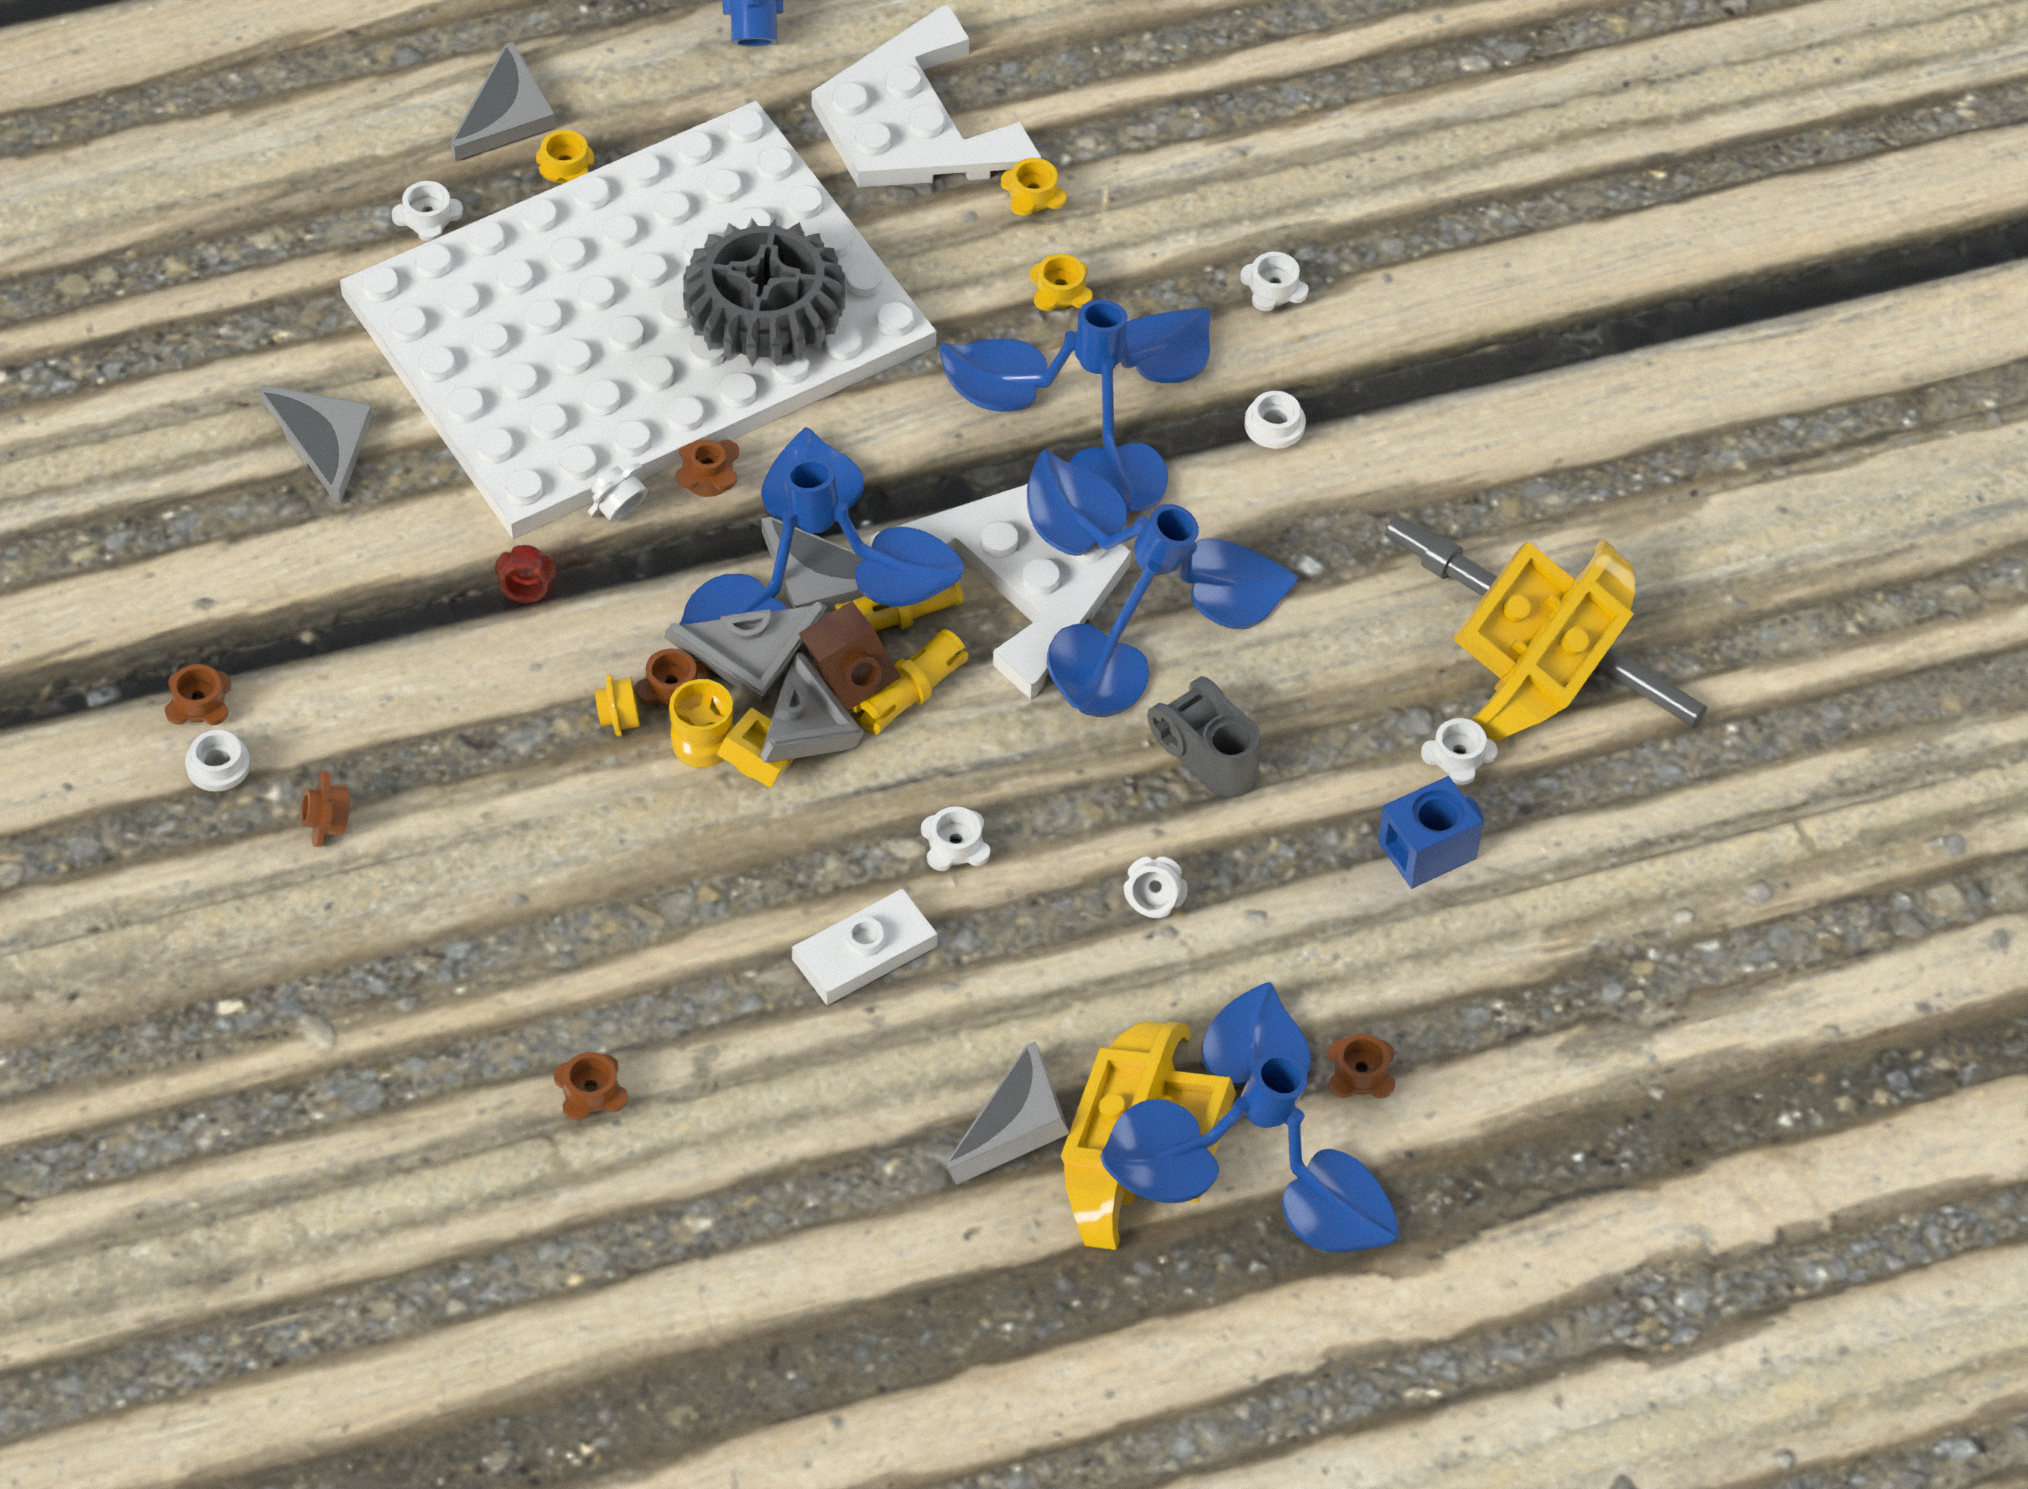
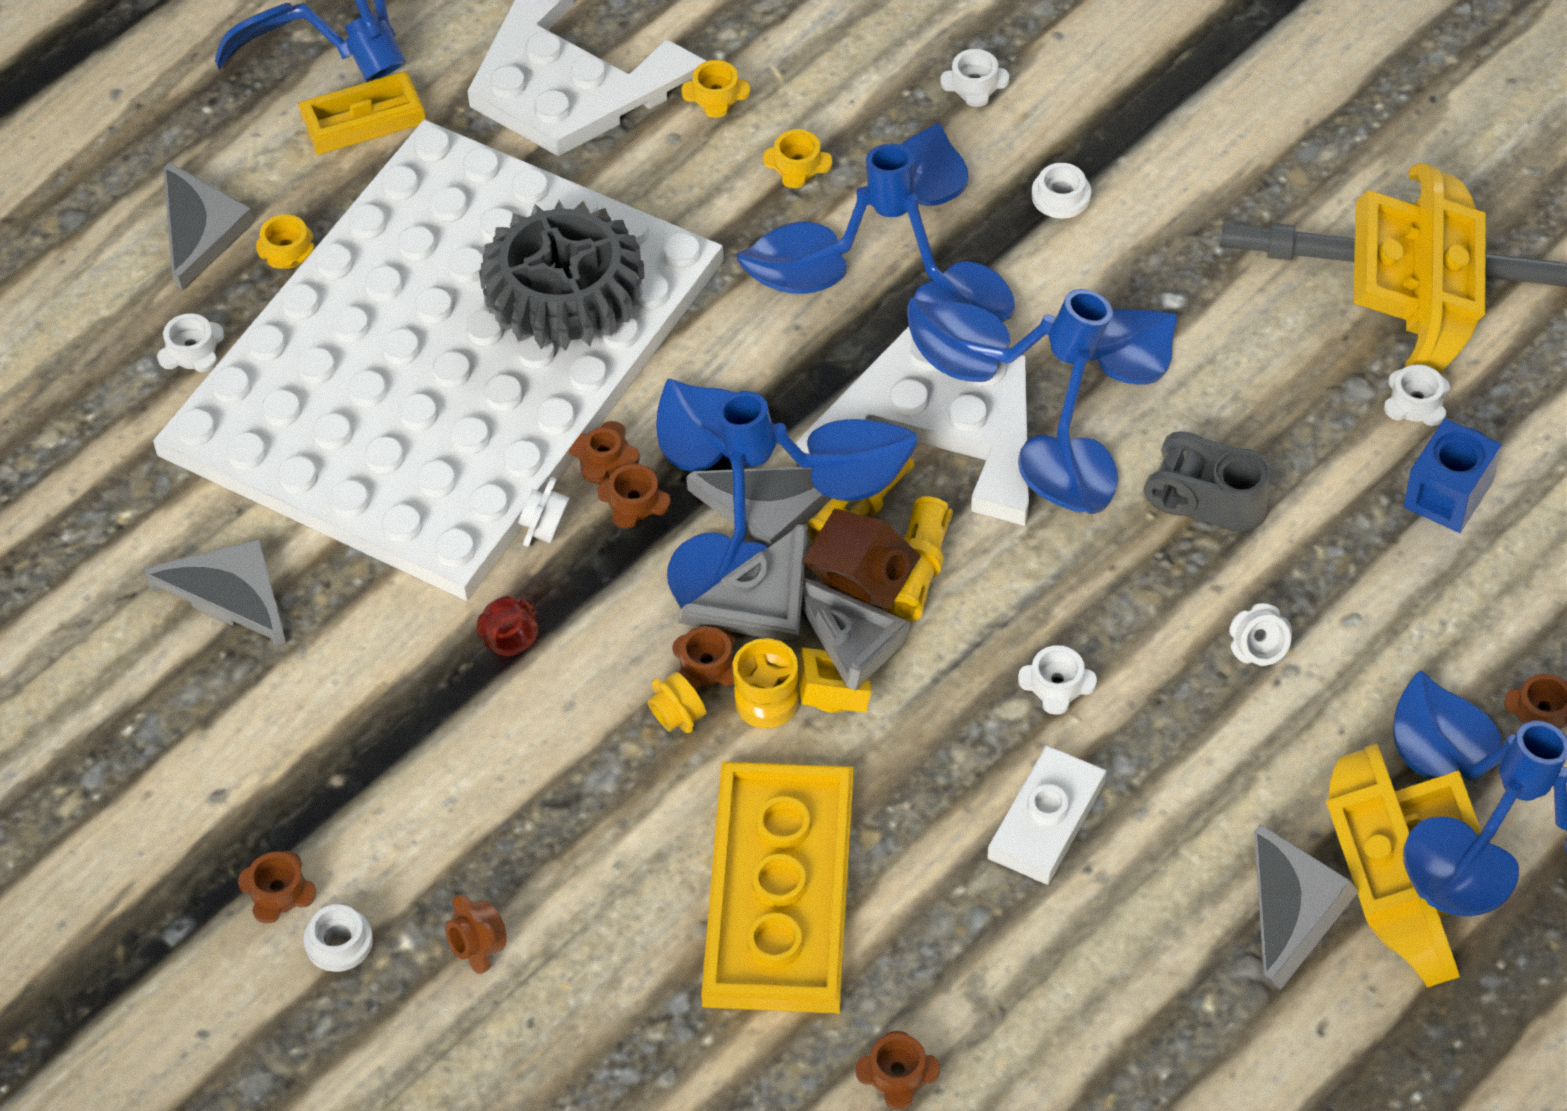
camera: 25 degrees left, 0 degrees up
none -> yellow tile [297,71,426,156]
none -> dark orange plate [598,464,671,528]
none -> yellow tile [701,761,854,1014]

